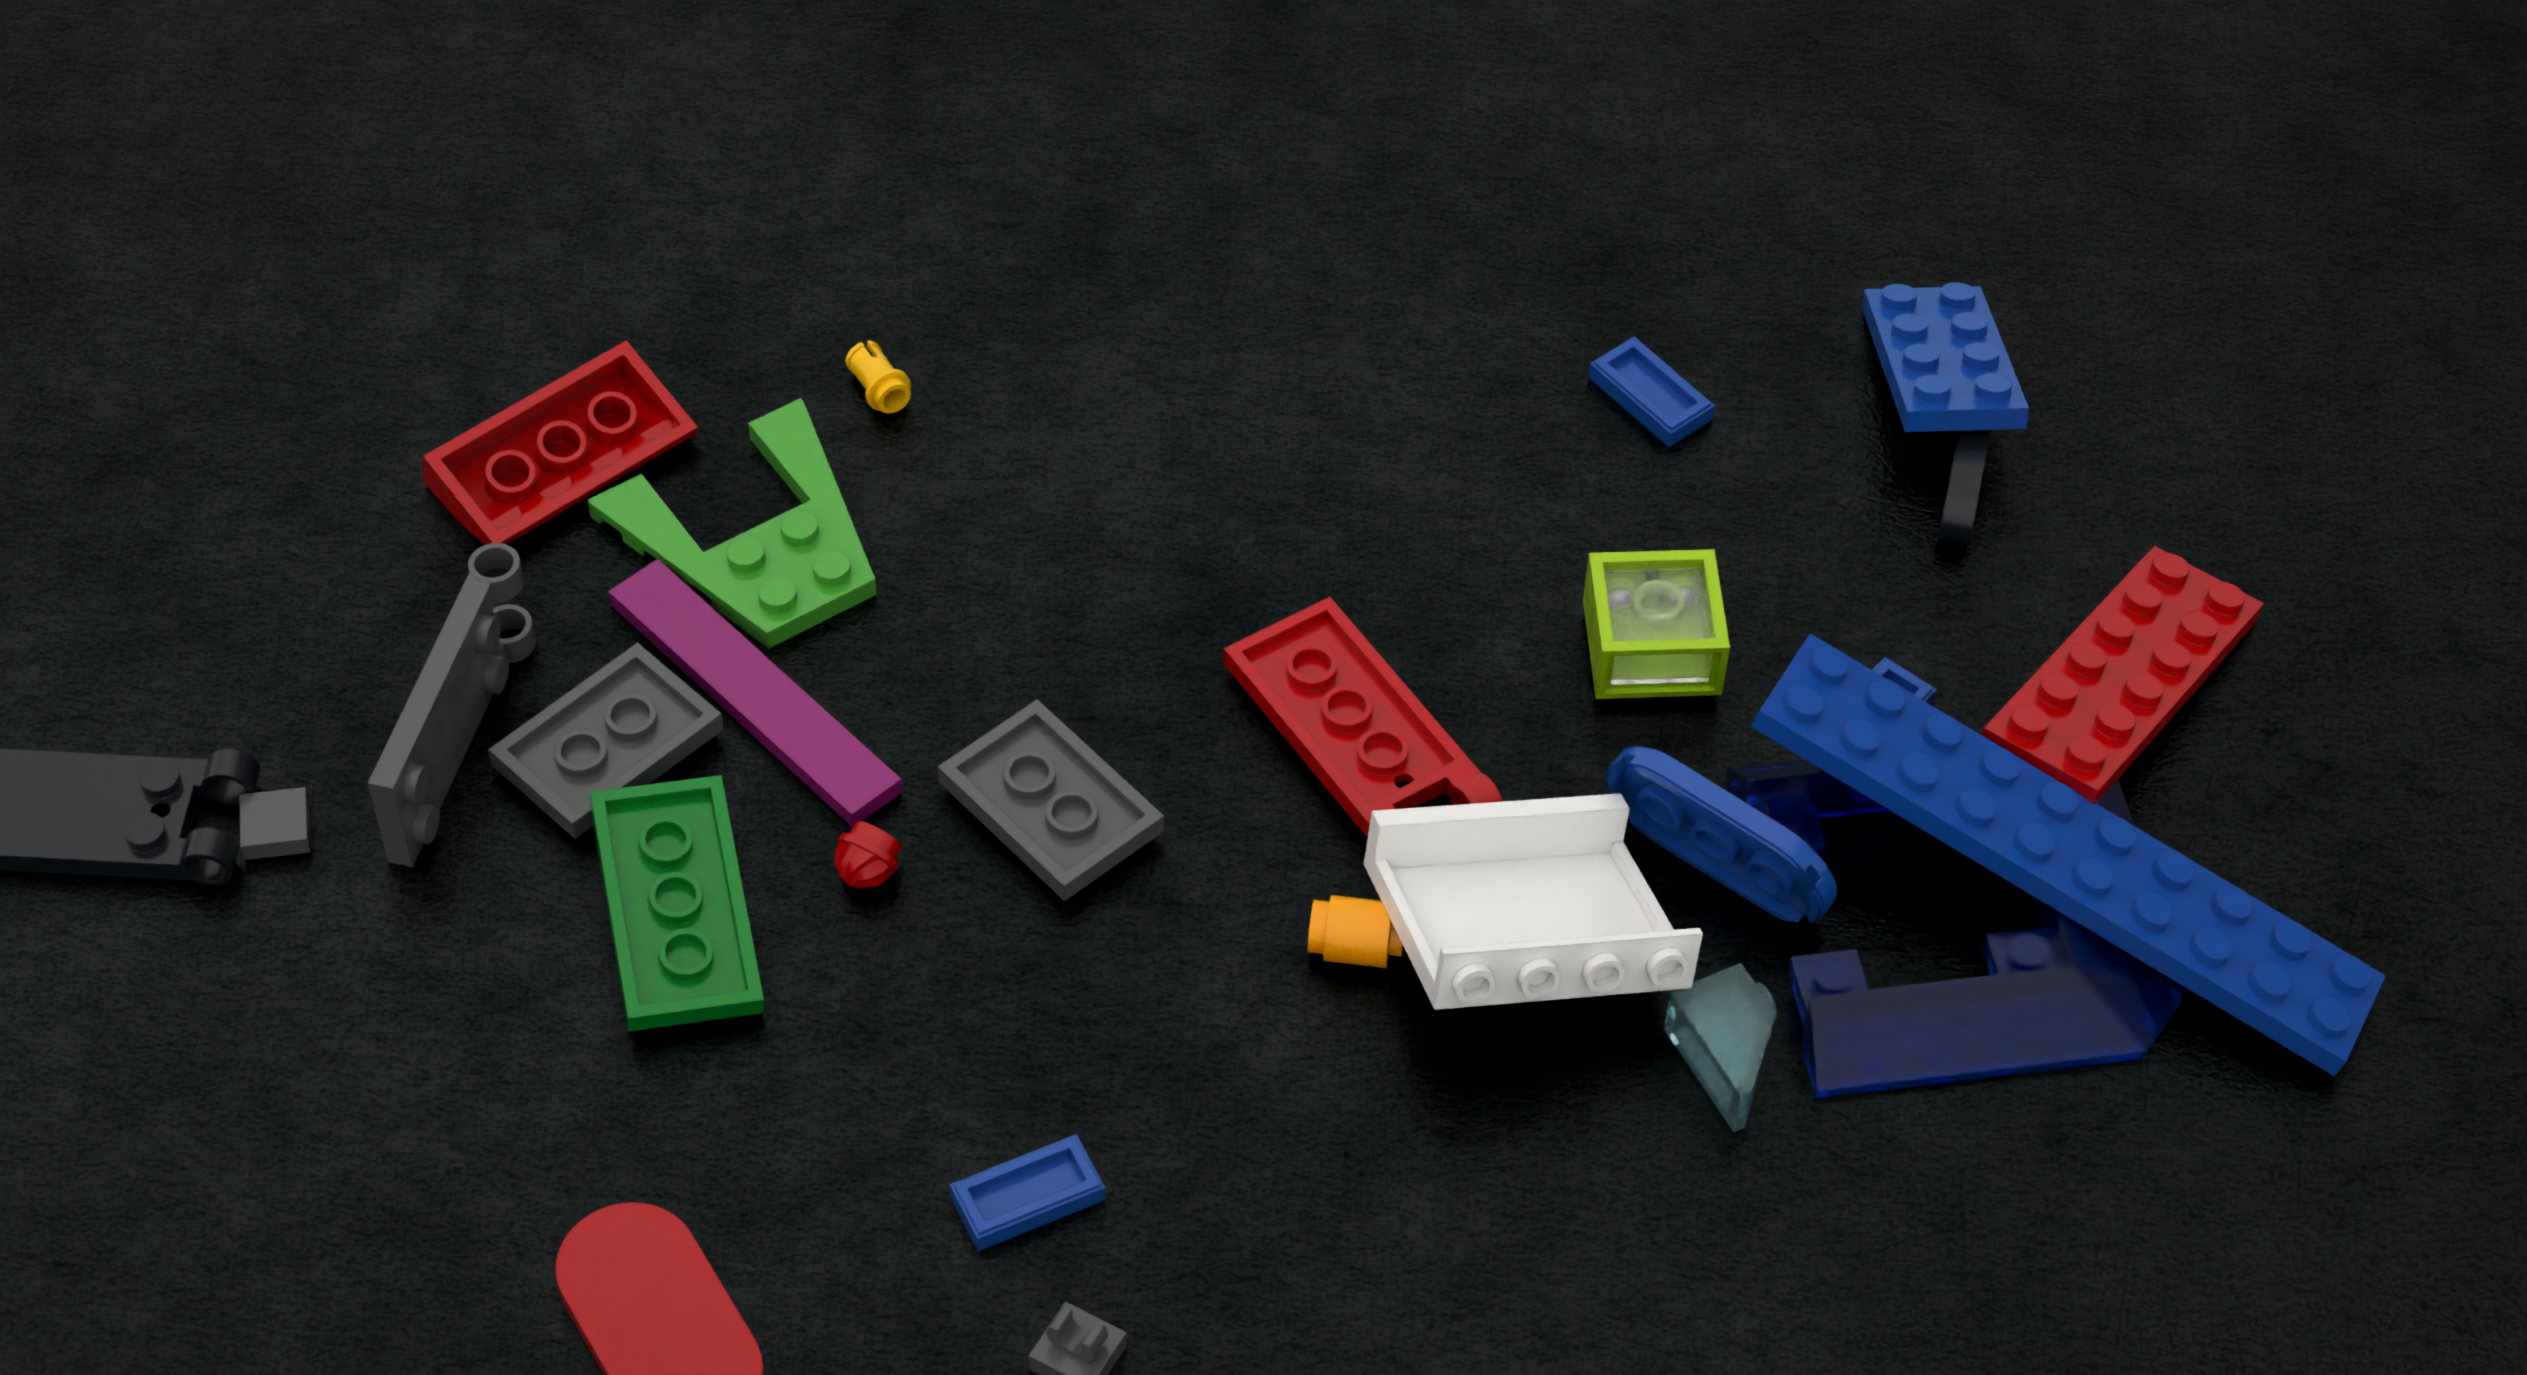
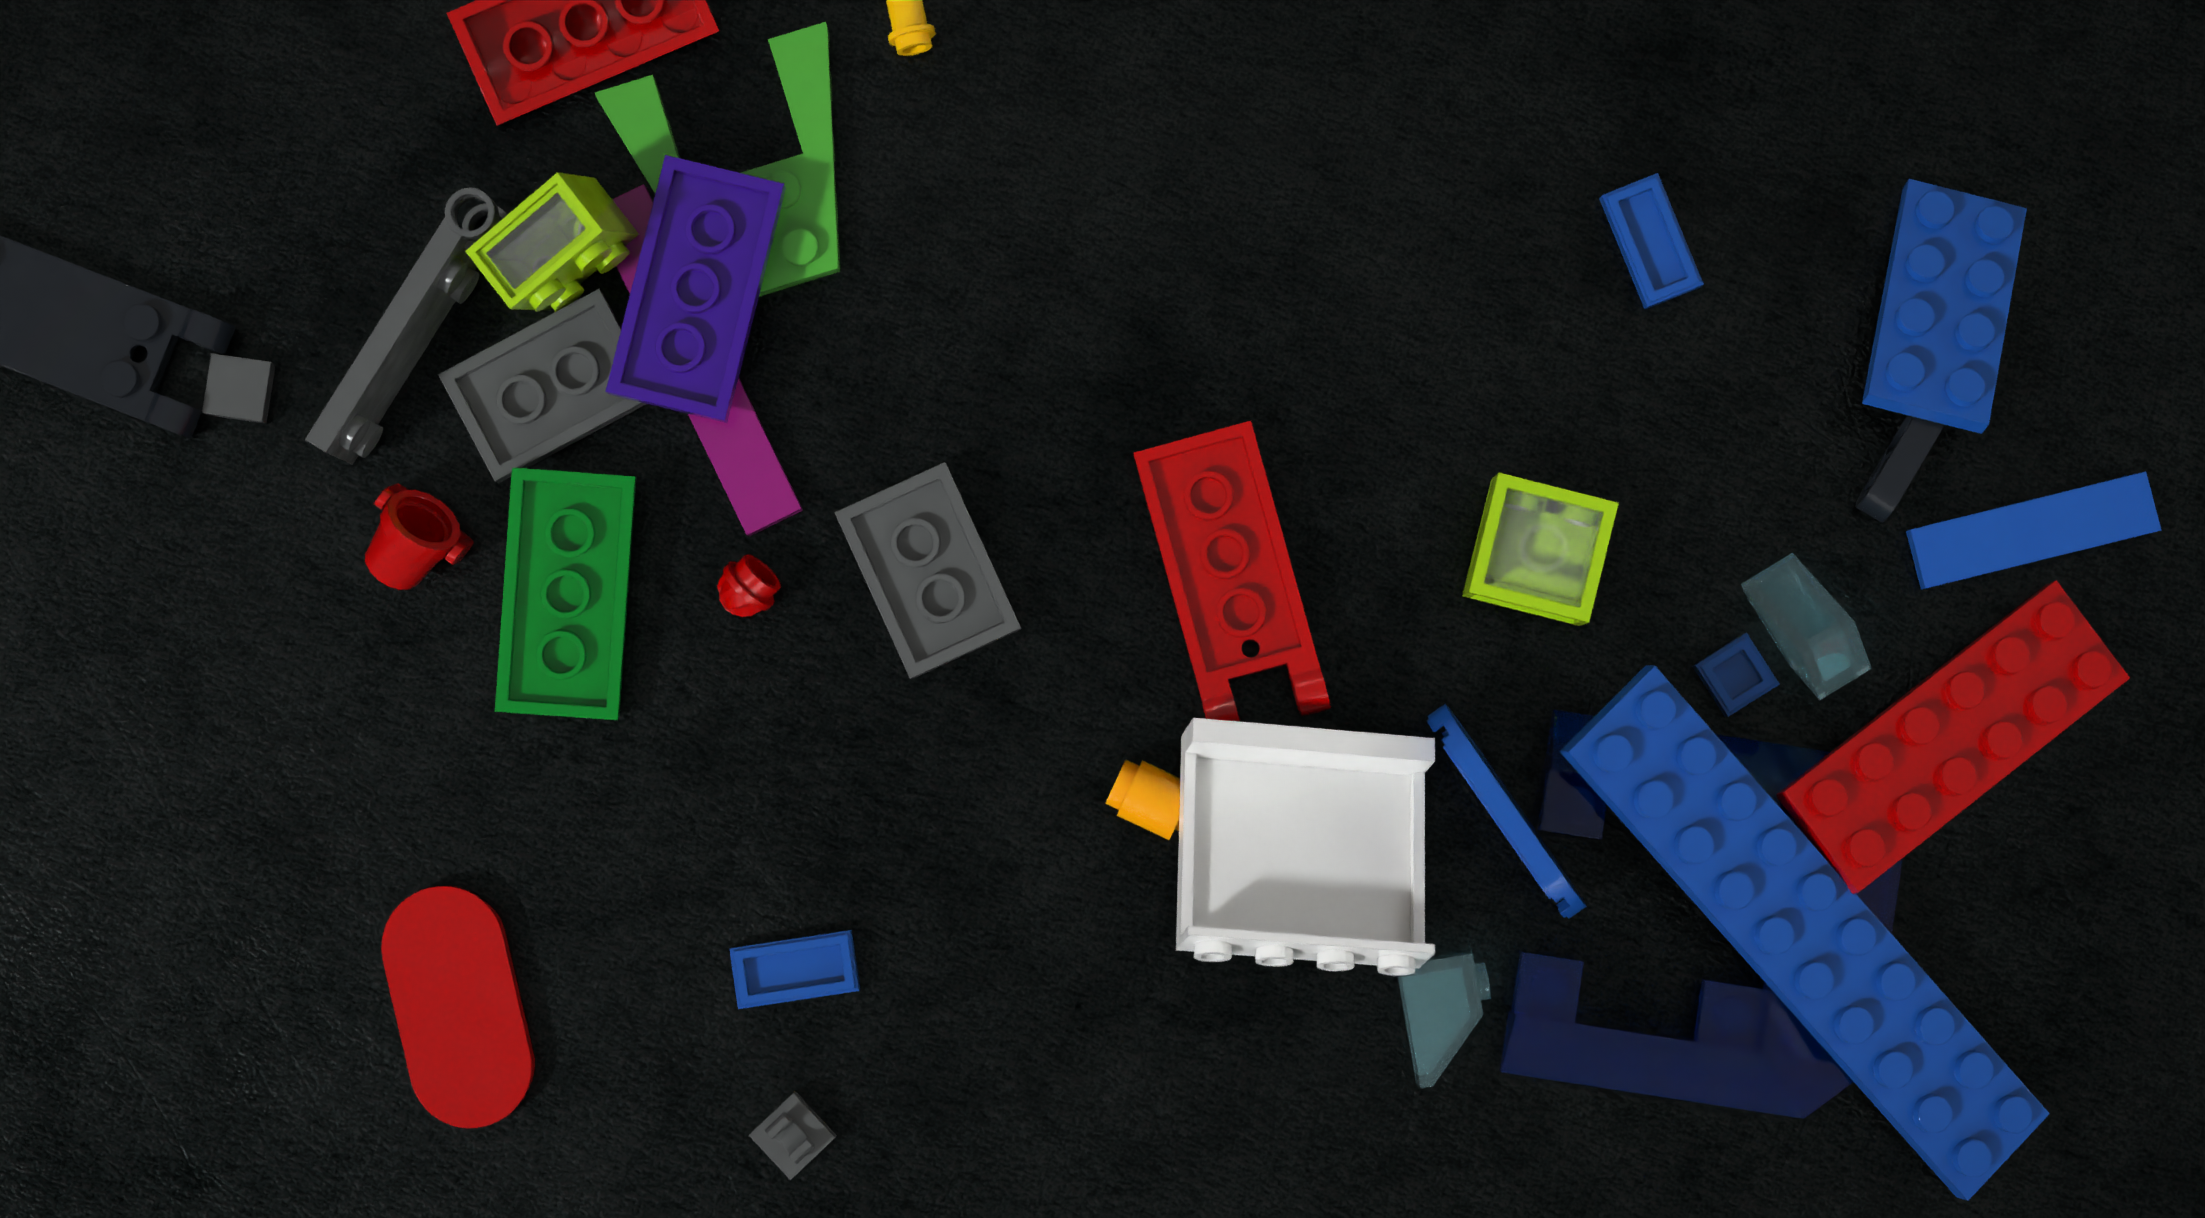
camera: 25 degrees right, 35 degrees up
none -> red piece [365,484,474,590]
none -> lime piece [465,172,639,312]
none -> dark purple plate [605,155,786,423]
none -> clear light blue slope [1741,553,1872,700]
none -> blue tile [1906,472,2161,590]

